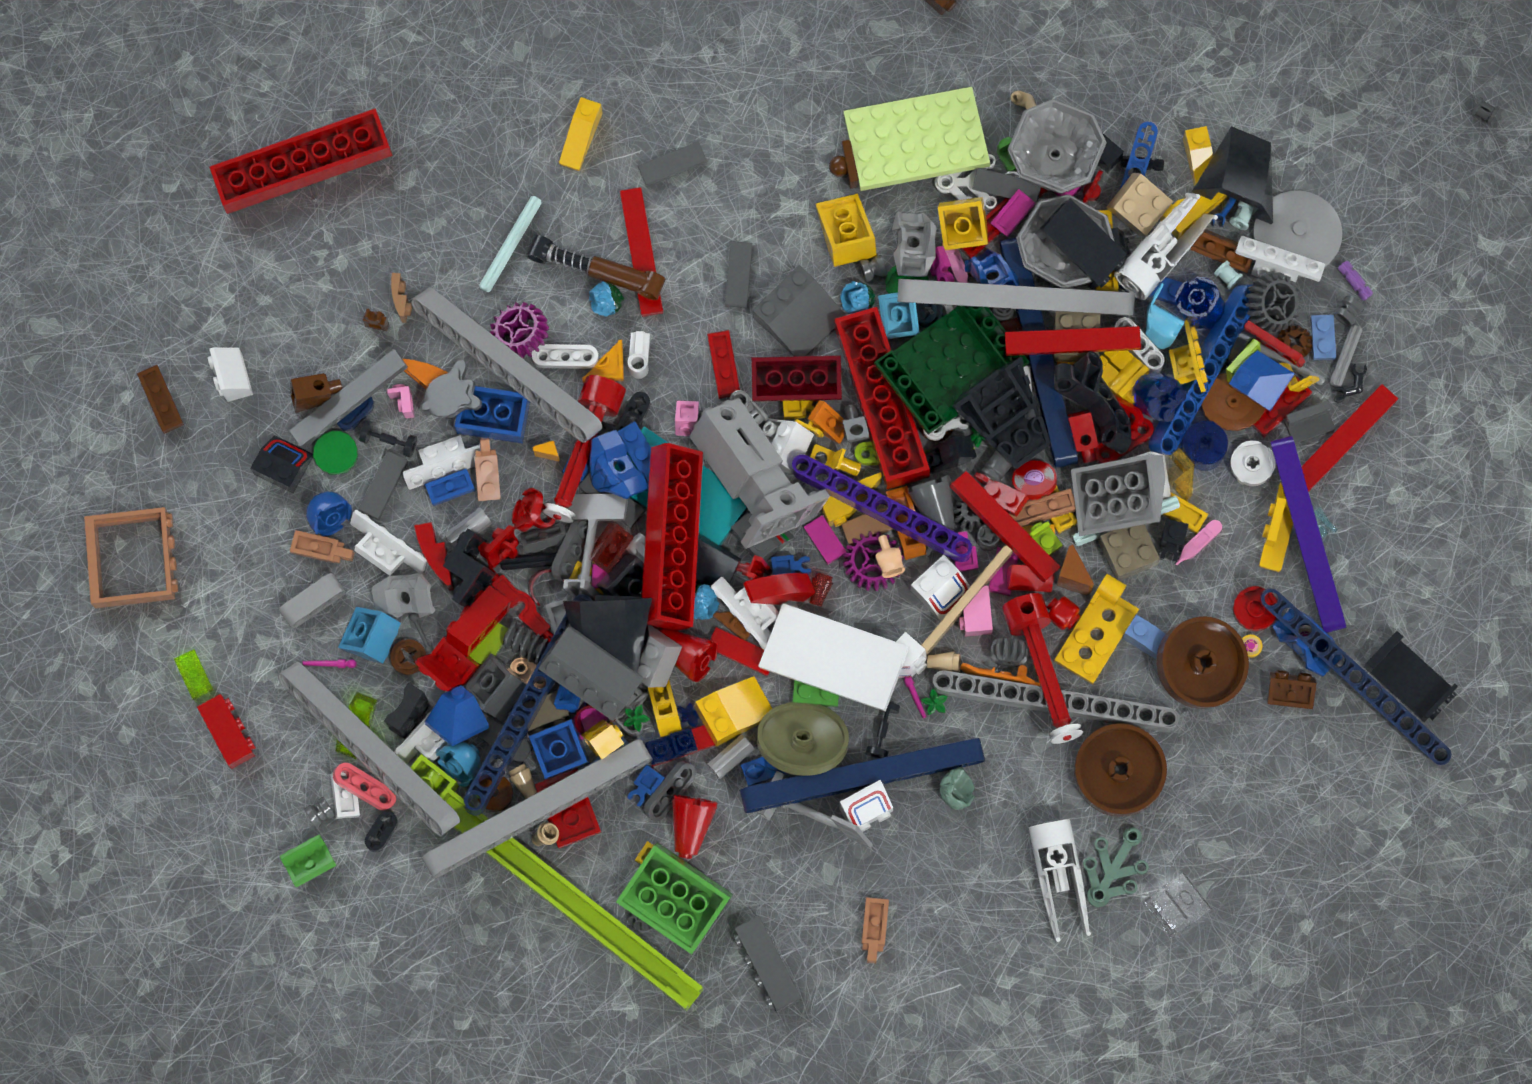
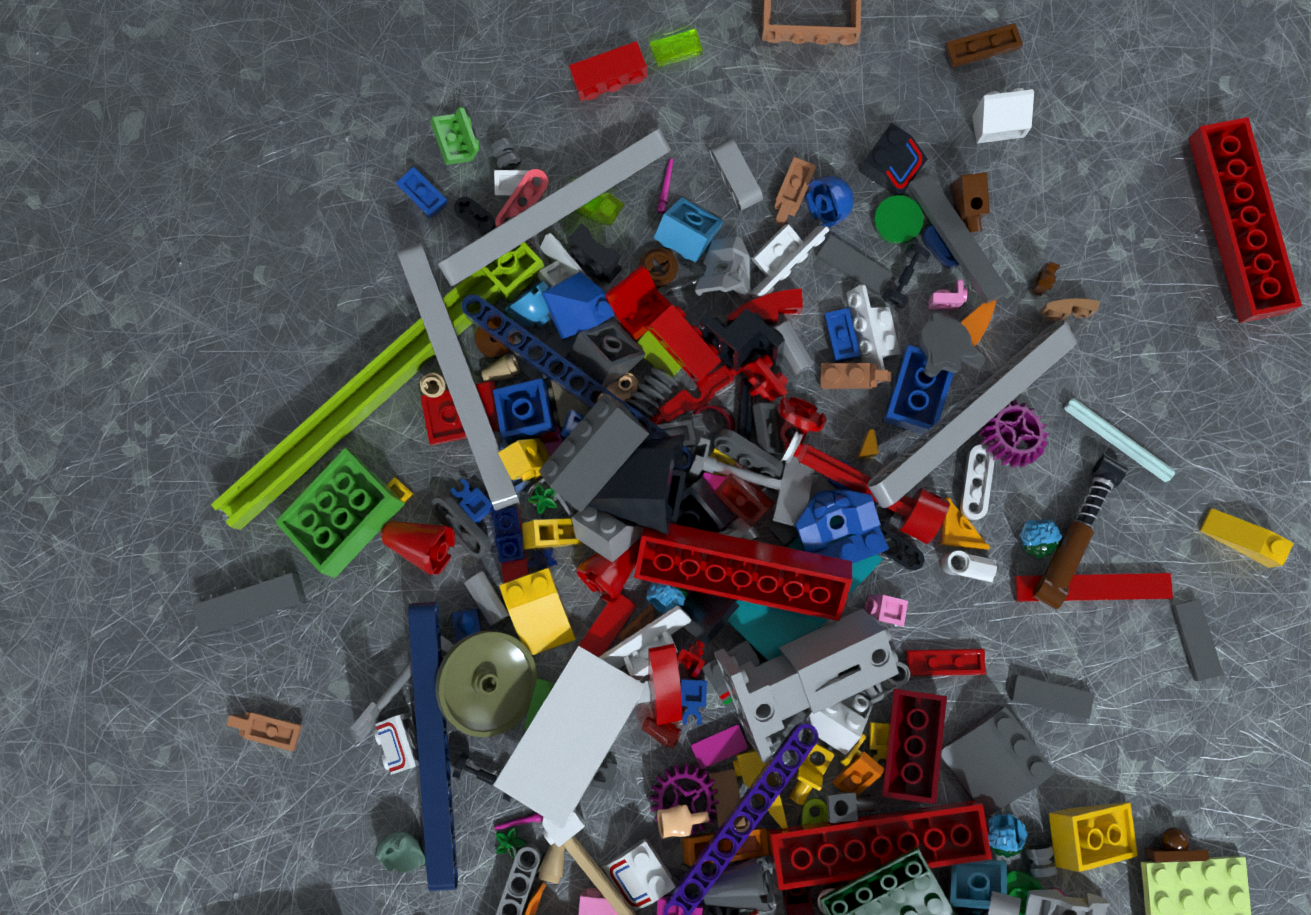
camera: 100 degrees right, 5 degrees up
none -> blue plate [396,167,448,219]

